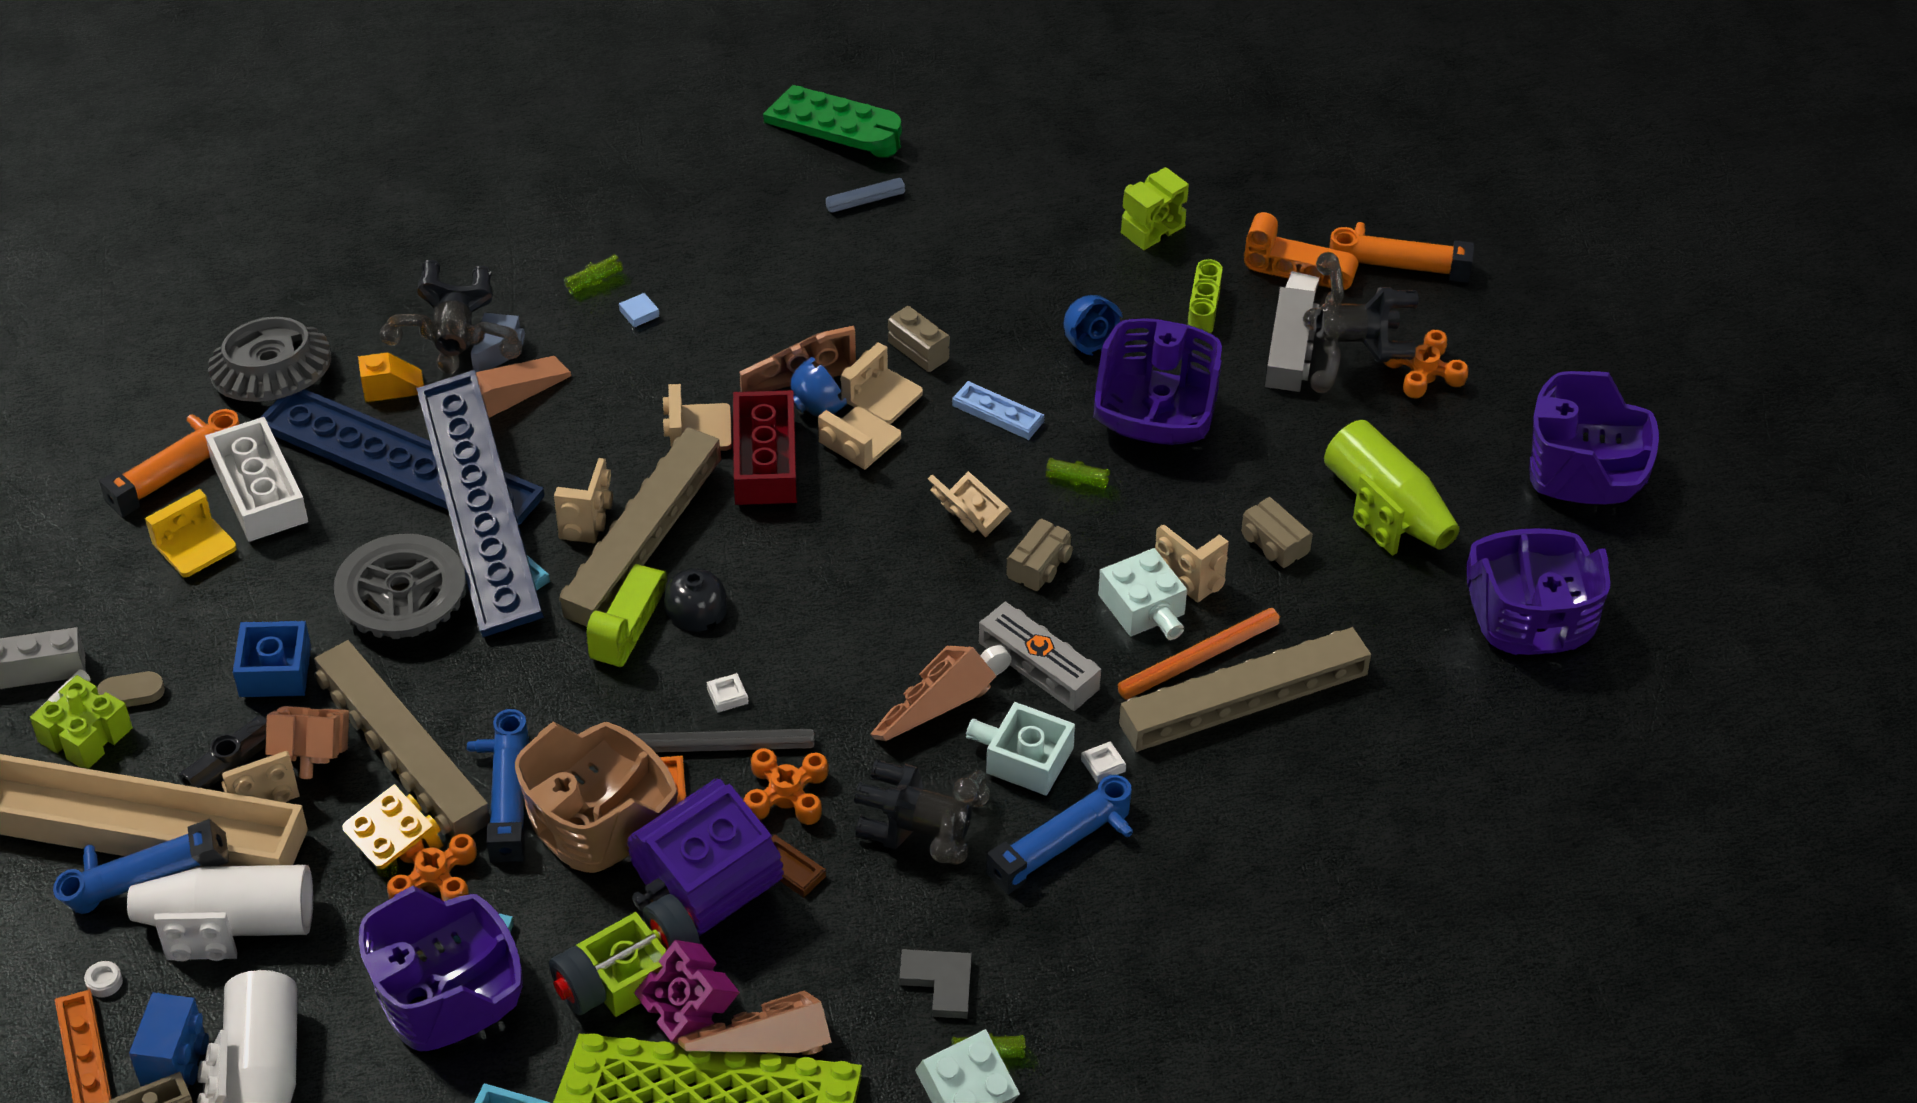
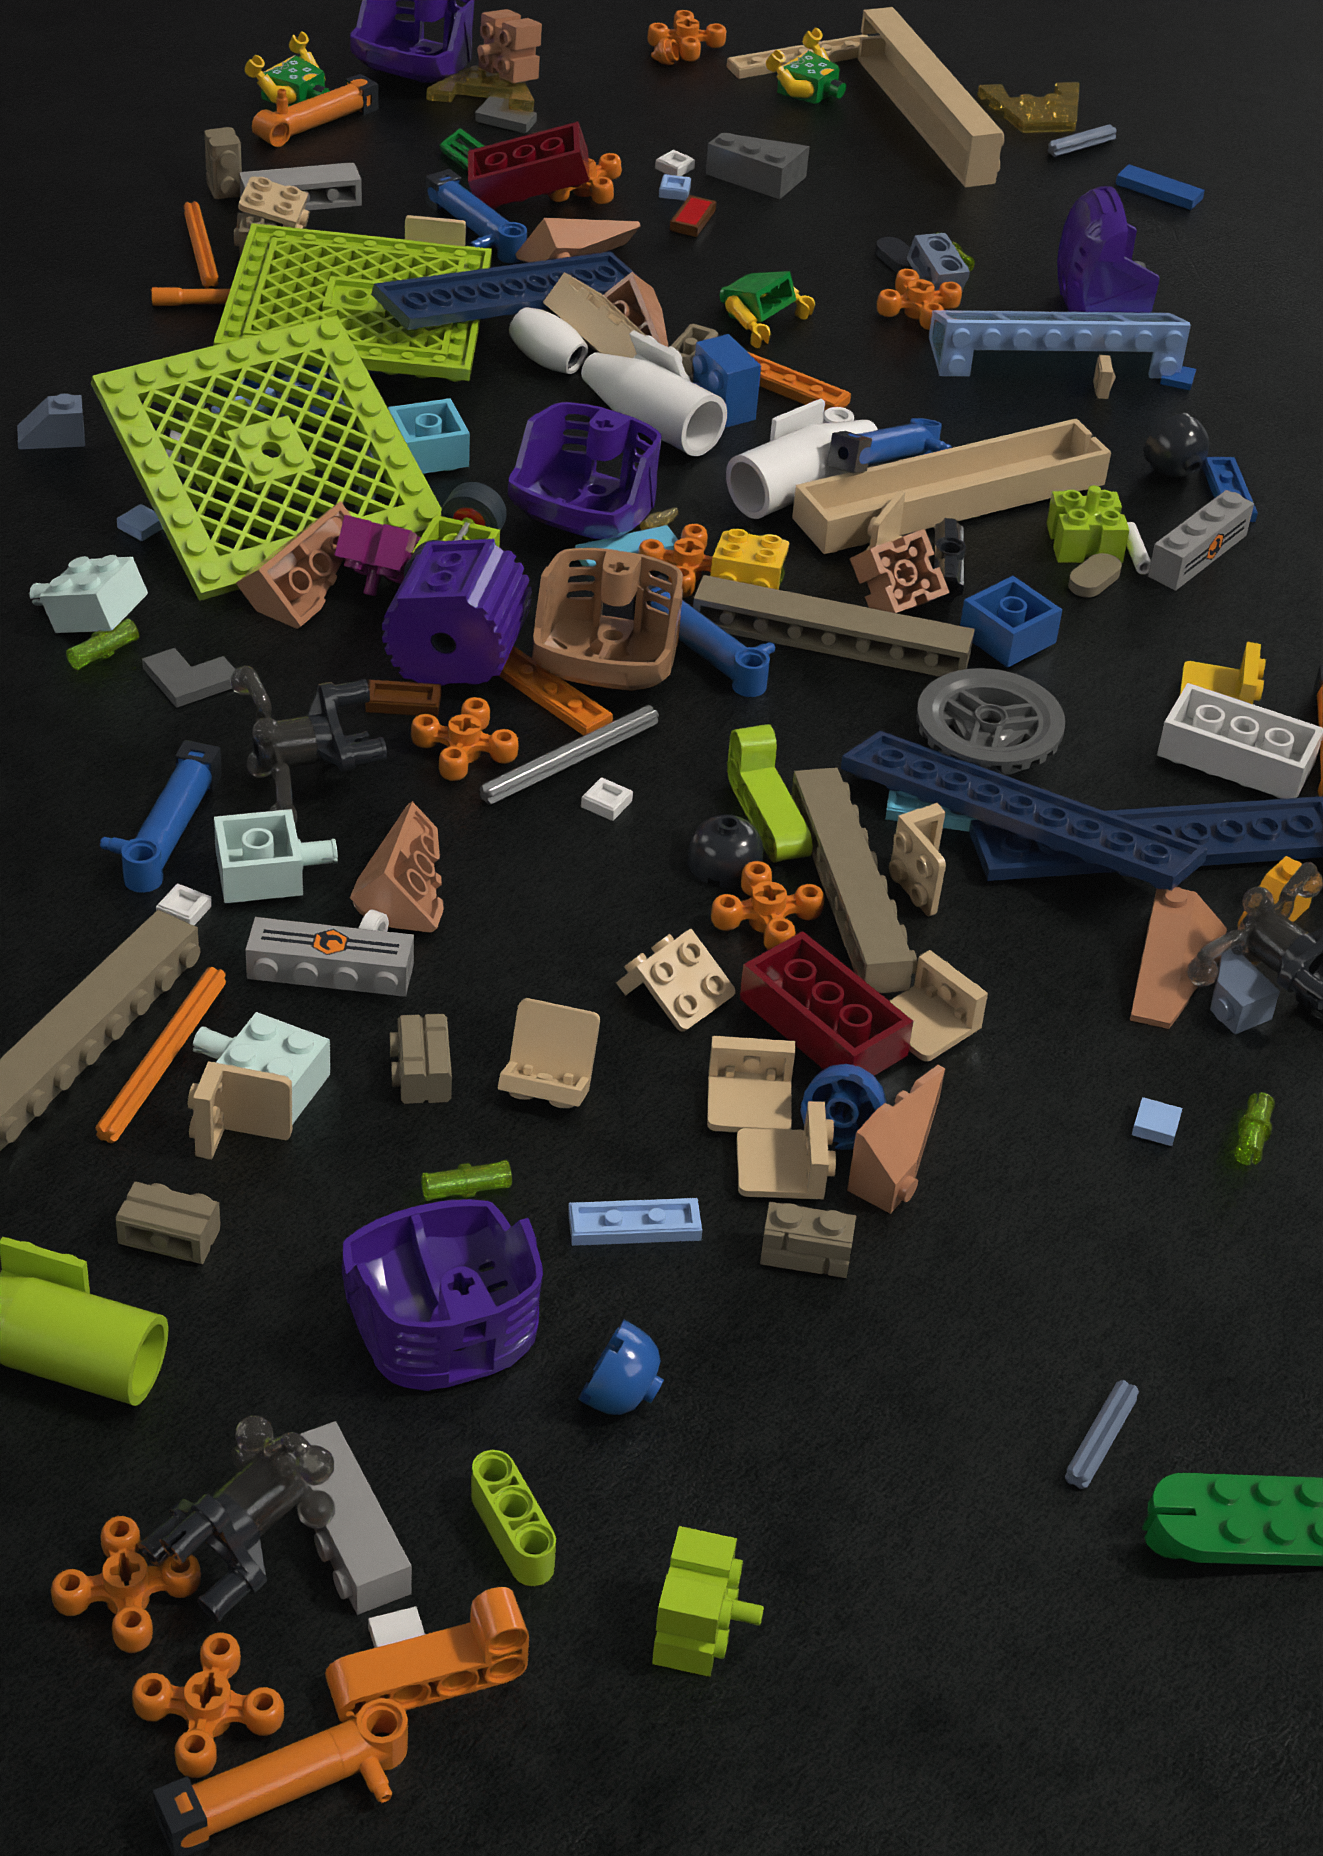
camera: 140 degrees right, 5 degrees down
none -> orange gear [132,1632,284,1778]
none -> tan bracket [616,928,735,1031]
none -> orange gear [711,861,825,950]

